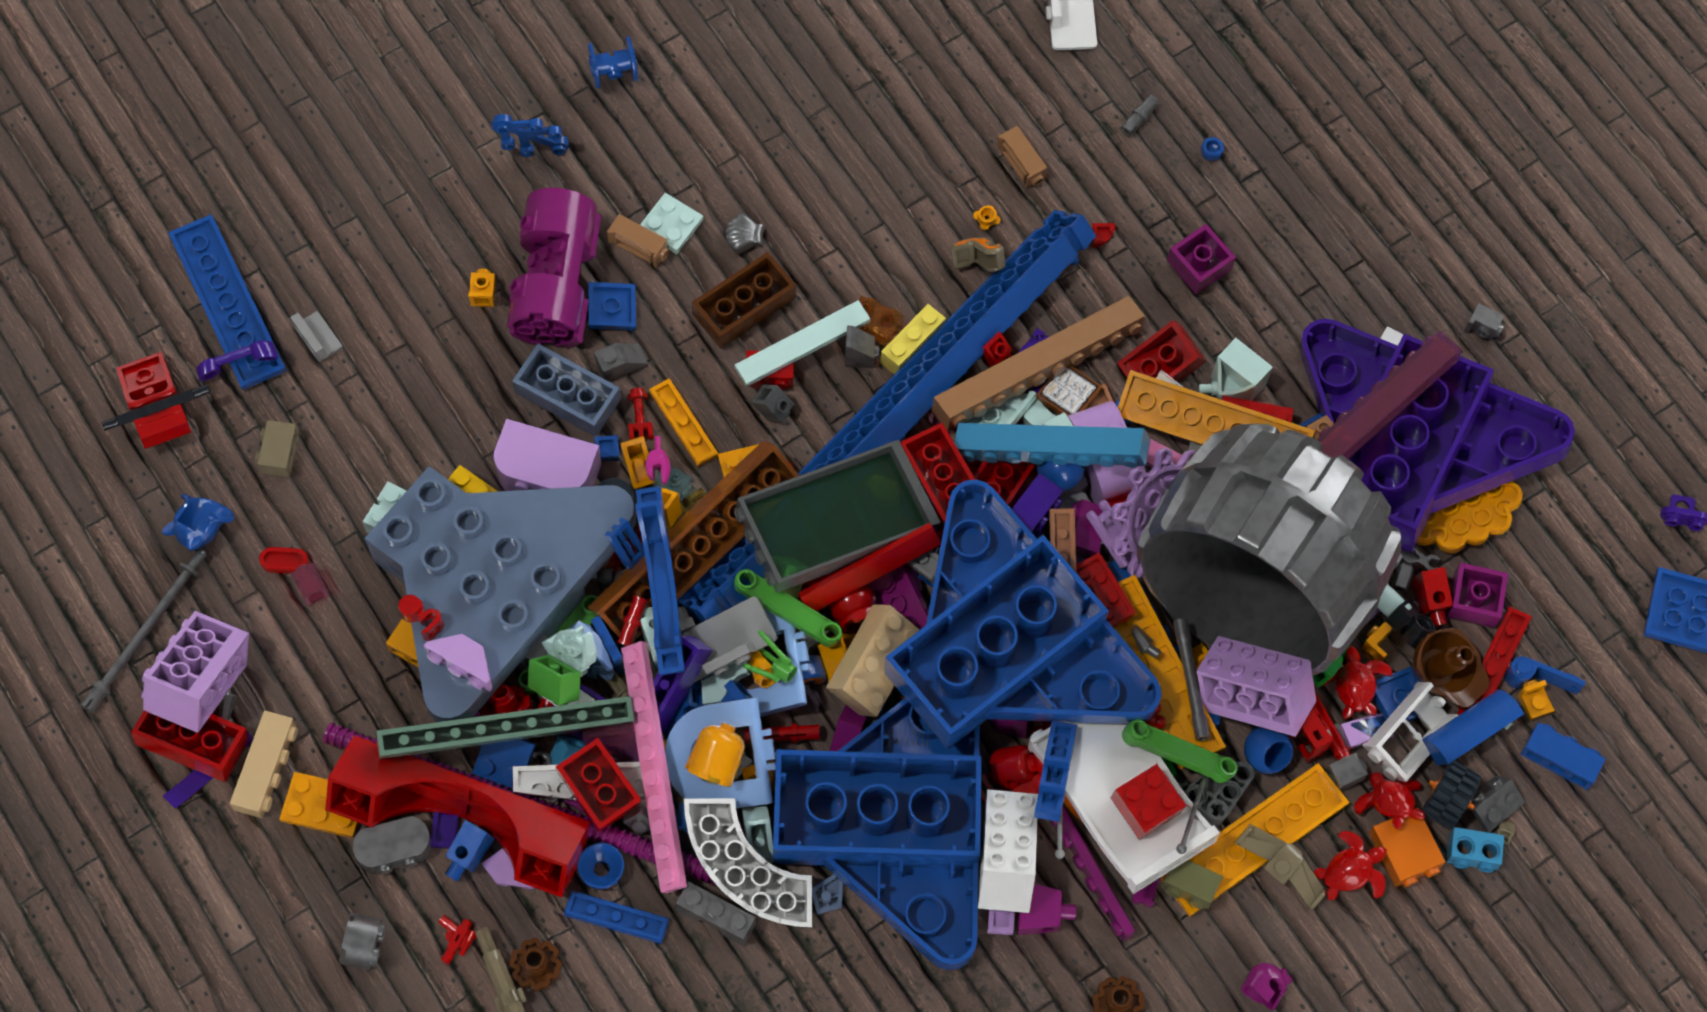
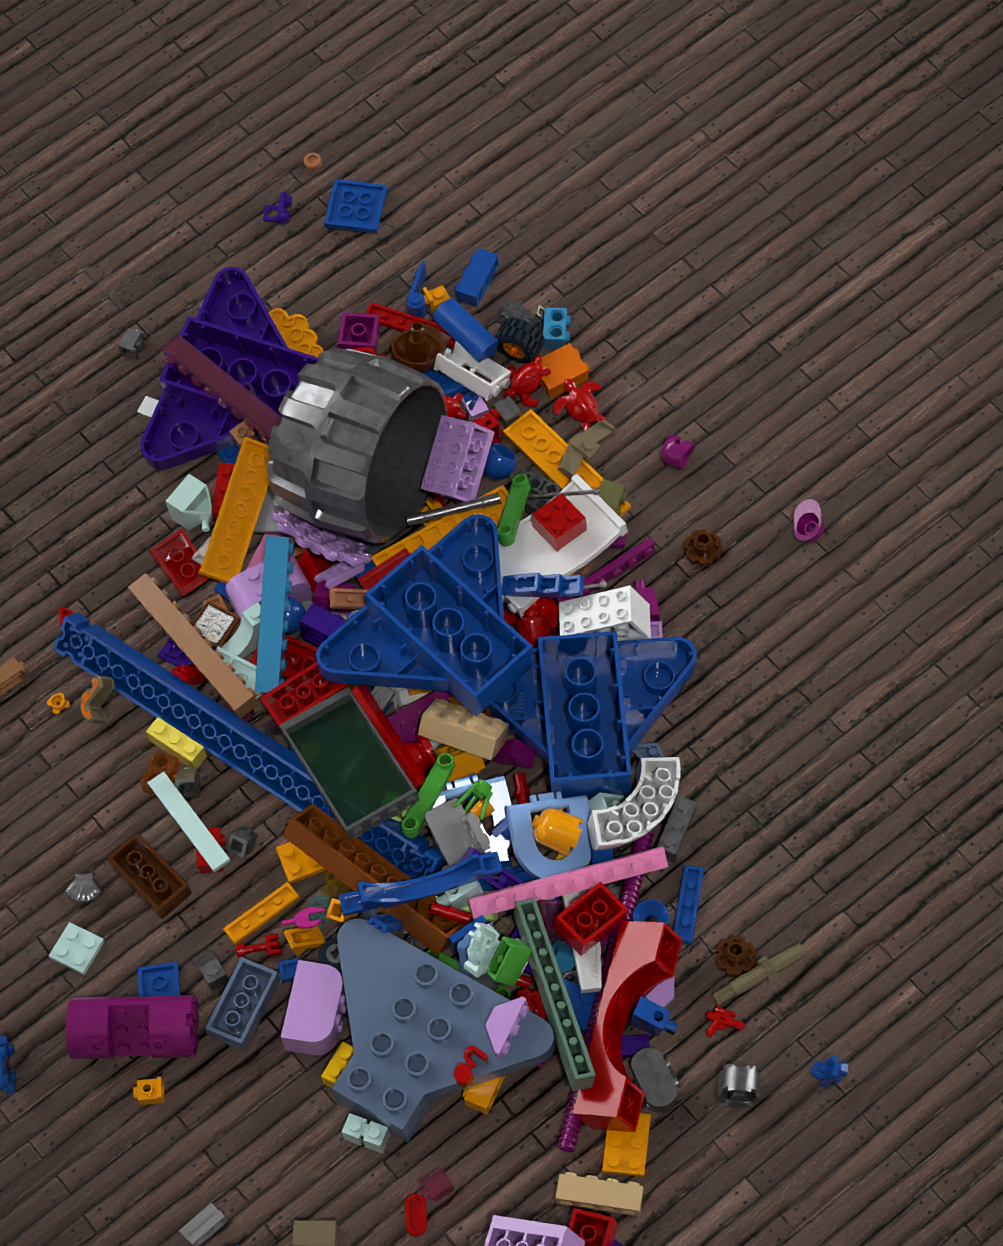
camera: 85 degrees left, 5 degrees down
medium nougat window [607,214,669,268] -> none
flat silver bar [1131,624,1161,659] -> none
magenta brick [1167,224,1236,295] -> none

